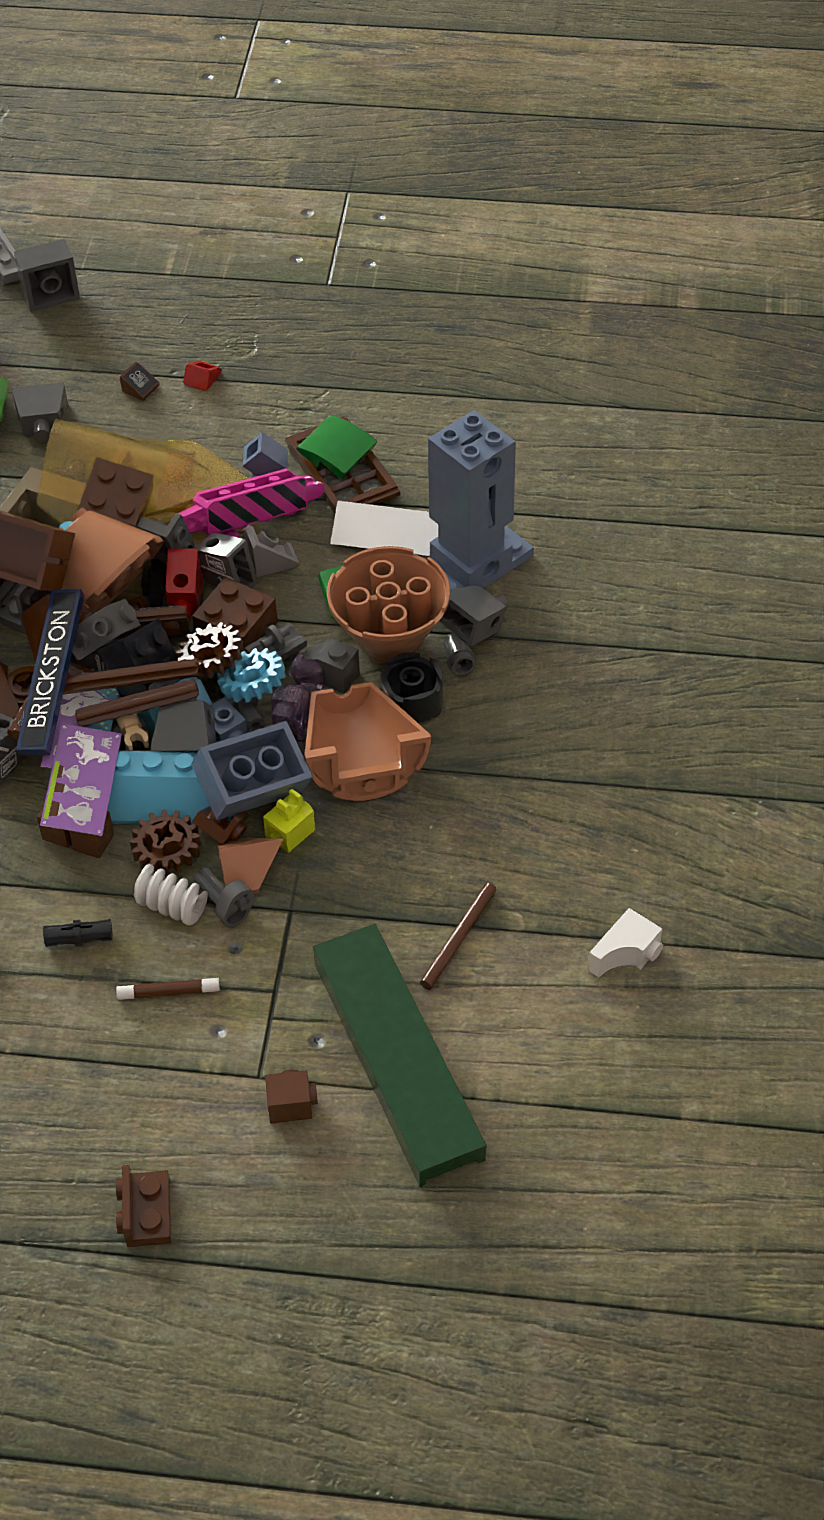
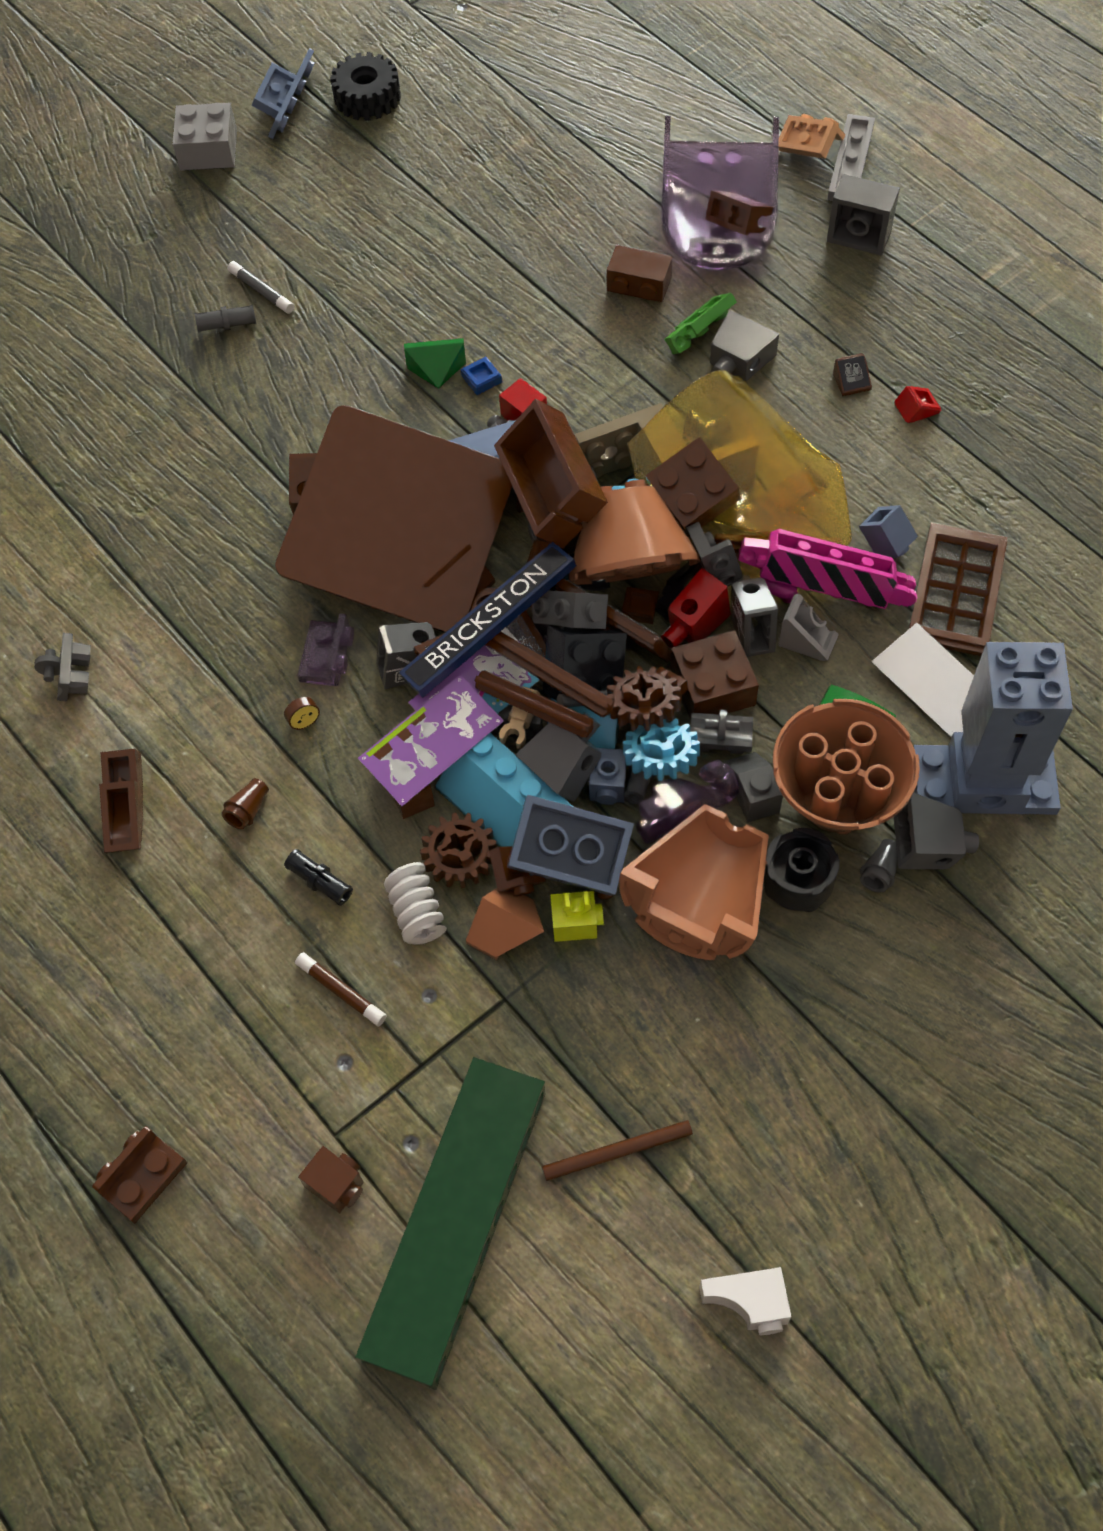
camera: 45 degrees right, 10 degrees up
dark grey piece [194,867,255,927] -> none
green slope [296,415,377,479] -> none

